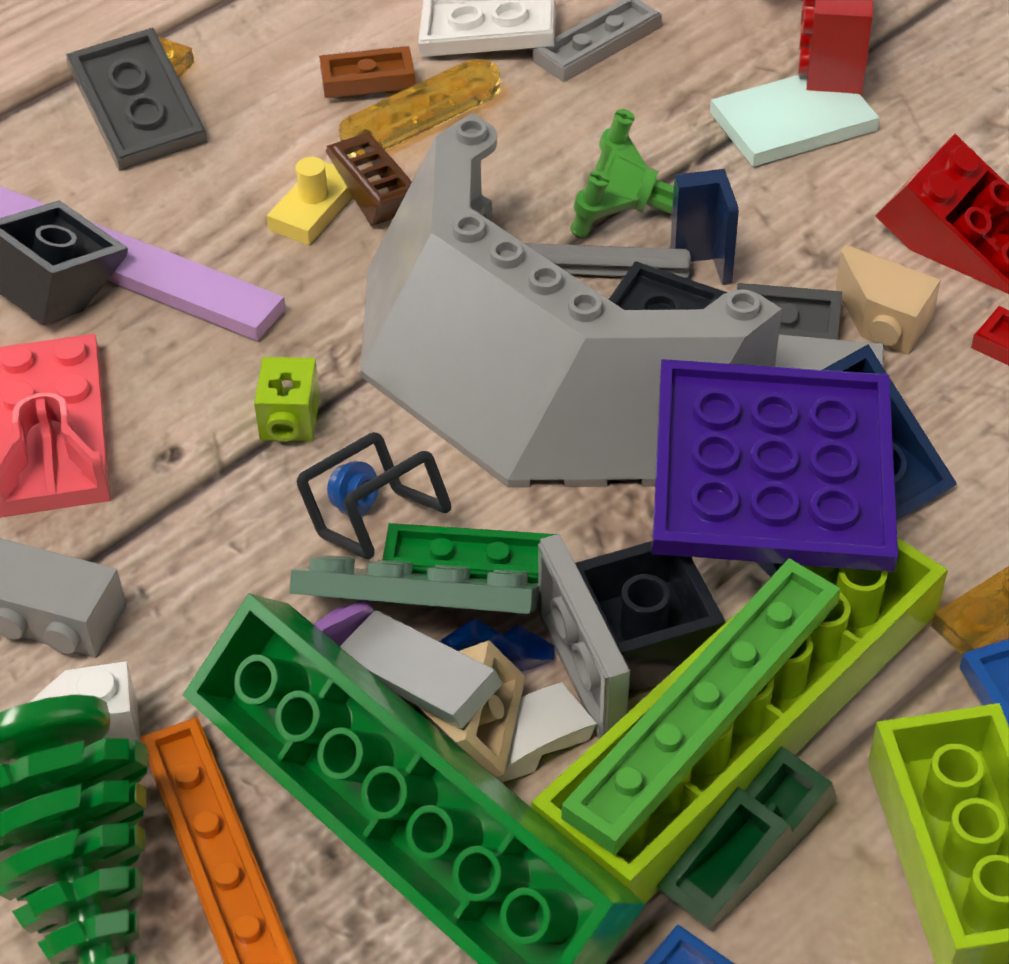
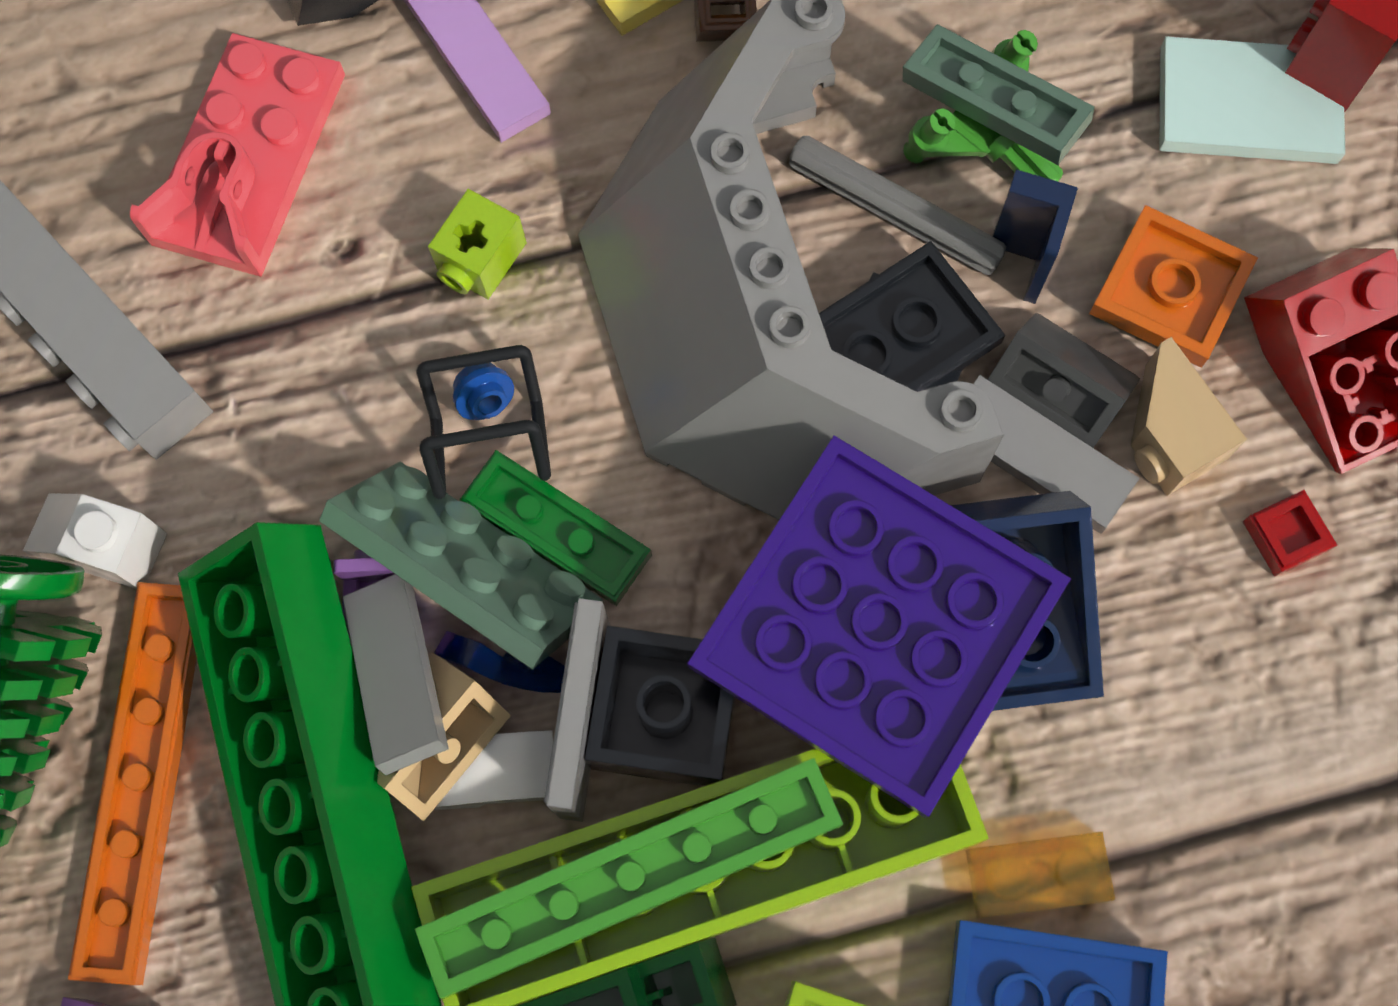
camera: 30 degrees right, 25 degrees up
none -> sand green plate [903,24,1095,165]
none -> orange plate [1089,205,1258,368]

